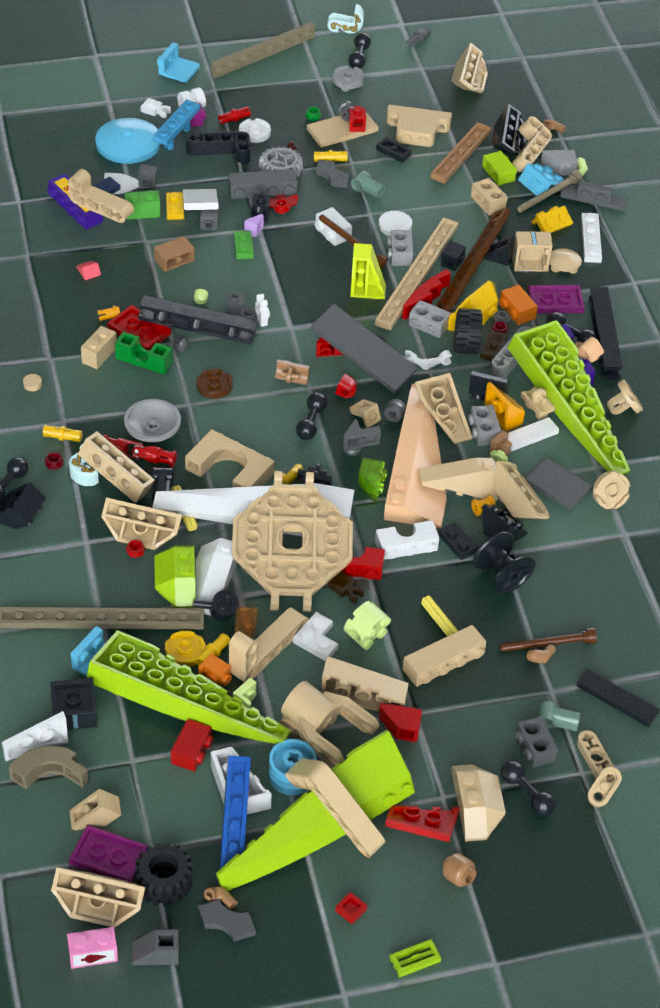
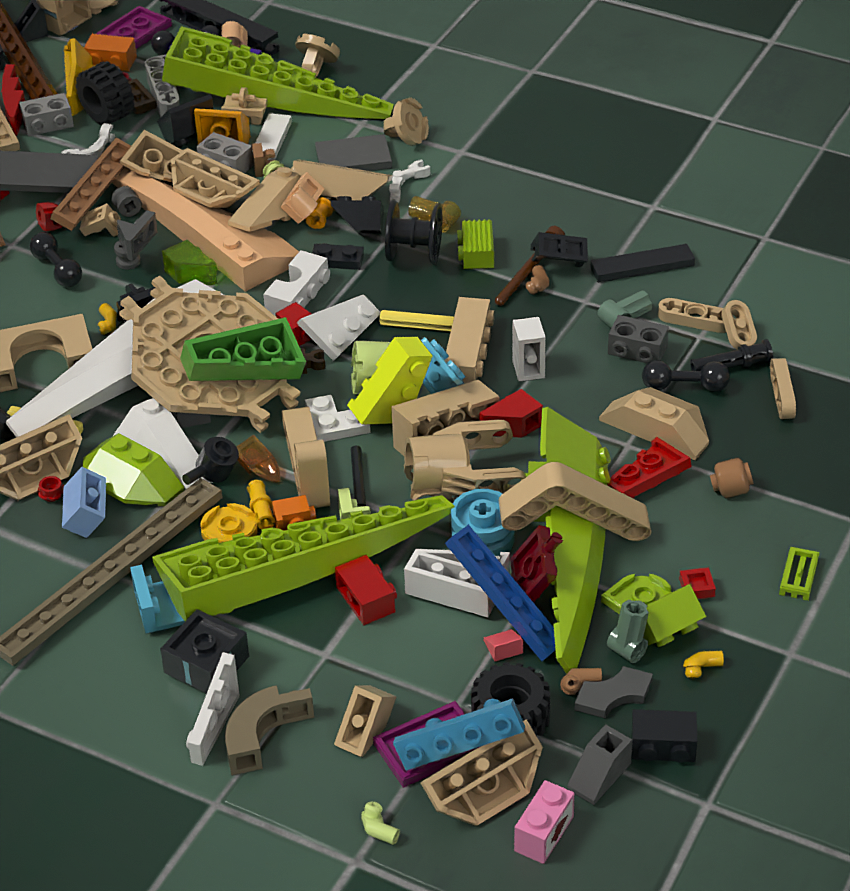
camera: 45 degrees left, 5 degrees down
none -> medium nougat plate [50,137,131,231]
none -> light blue brick [62,467,106,538]
none -> tan wedge [171,148,260,208]
none -> bright green wedge [180,317,306,381]
none -> light nougat plate [281,172,325,224]
none -> white wing [297,294,381,361]
none -> neon yellow wedge [347,337,432,424]
none -> black bar [350,445,366,507]
none -> yellowish green arm [361,802,400,845]
none -> white piece [389,160,430,203]
none -> dark azure plate [393,699,525,770]
none -> clear yellow piece [408,196,461,233]
none -> medium azure bracket [421,337,466,394]
none -> lime brick [457,219,494,269]
none -> coral slope [484,629,523,662]
none -> dark red plate [510,525,563,602]
none -> white brick [512,317,545,381]
none -> black hinge [531,232,588,267]
none -> lime tile [601,574,672,615]
none -> sand green piece [607,600,649,663]
none -> black brick [631,709,697,762]
none -> lime brick [643,584,706,647]
none -> yellow arm [683,651,724,678]
none -> black pin [690,339,773,371]
none -> tan beam [770,358,796,419]

